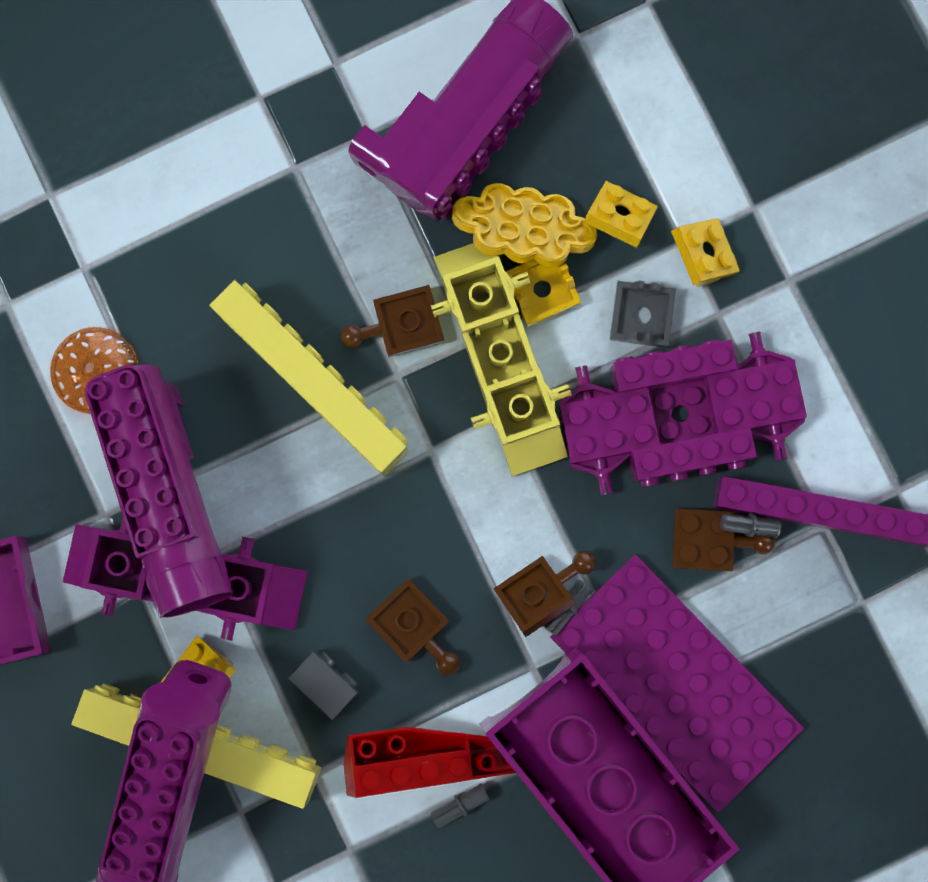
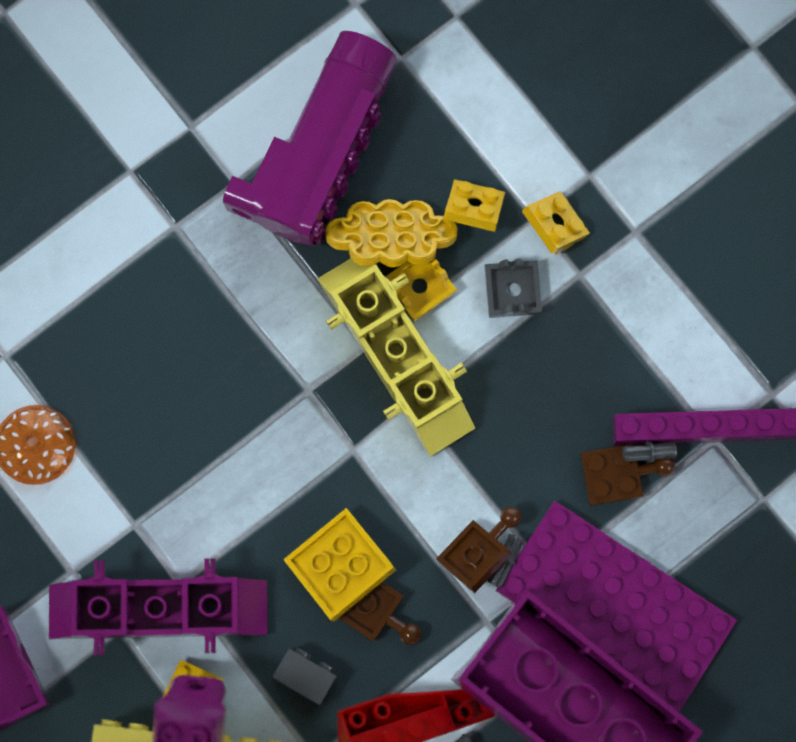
camera: 20 degrees left, 5 degrees down
magenta piece [85,364,233,618] -> none
light yellow brick [209,280,409,477] -> none
reddish brown plate [341,285,445,358] -> none
magenta piece [558,331,807,495] -> none
none -> yellow plate [283,508,396,622]

